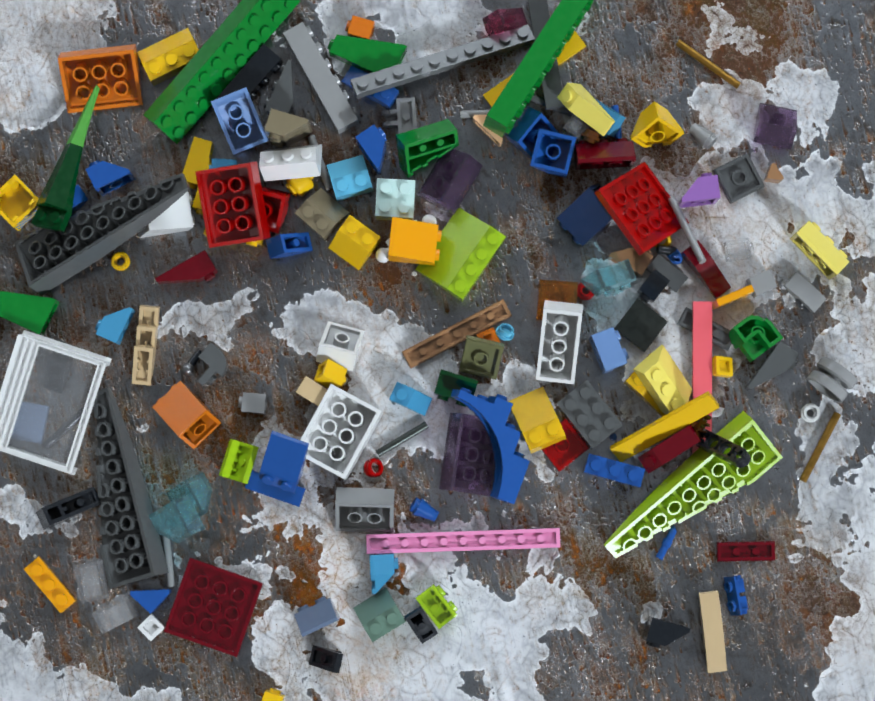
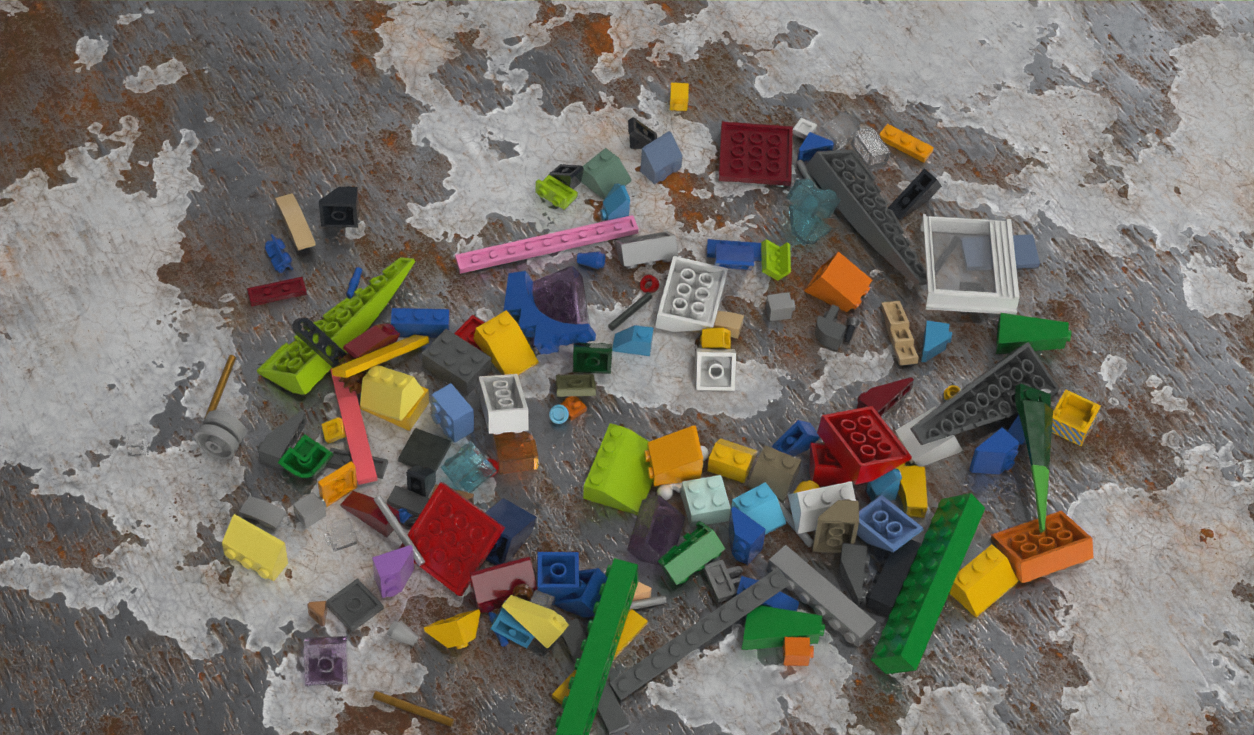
camera: 160 degrees right, 30 degrees down
medium nougat tile [402,299,512,369] -> none
clear pink slope [482,8,528,36] -> none
white plate [801,403,820,423] -> none

